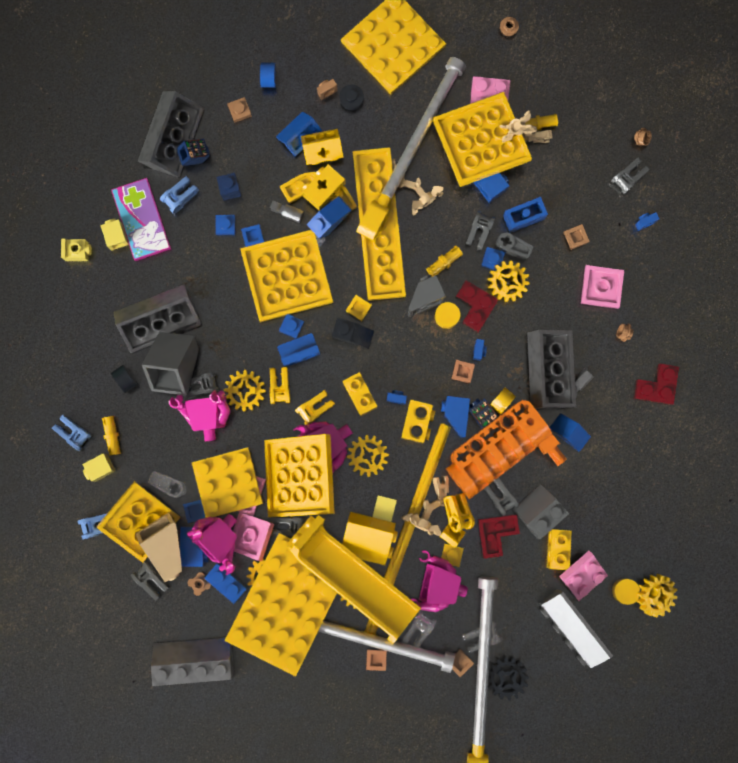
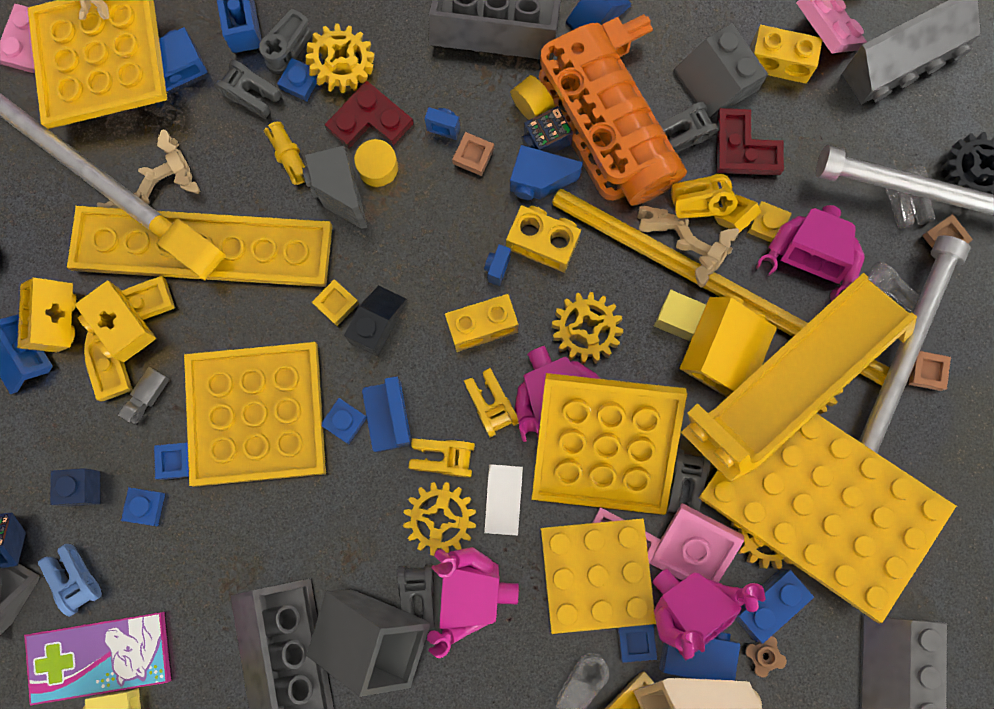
camera: 80 degrees left, 5 degrees down
blue slope [307,196,352,238] -> none
none -> white slope [484,465,523,536]

